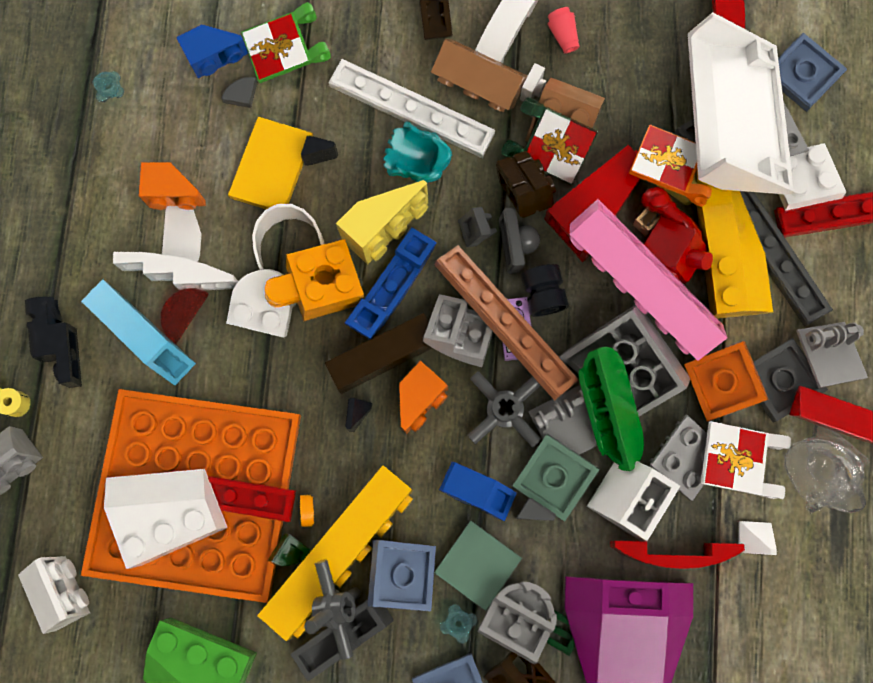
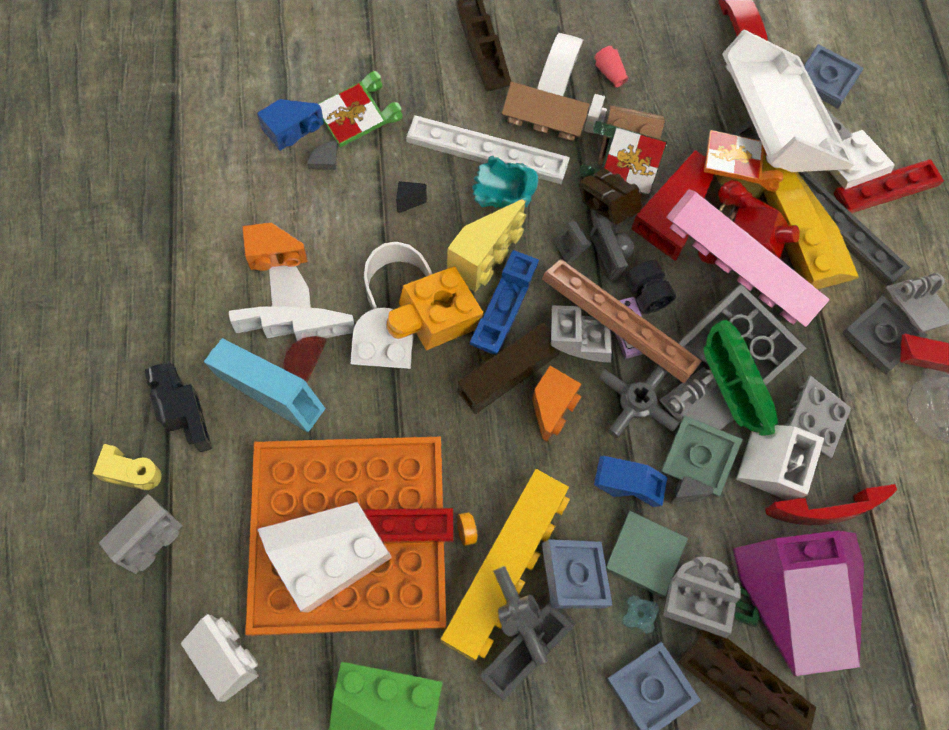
camera: 20 degrees left, 10 degrees down
clear light blue plate [92,71,124,102] -> none
yellow tile [228,117,313,209] -> none
dark green tile [267,533,311,566] -> none
black slope [345,398,372,432] -> none
orange plate [684,341,769,422] -> none
flag [701,421,791,499] -> none
white slope [738,521,777,555] -> none

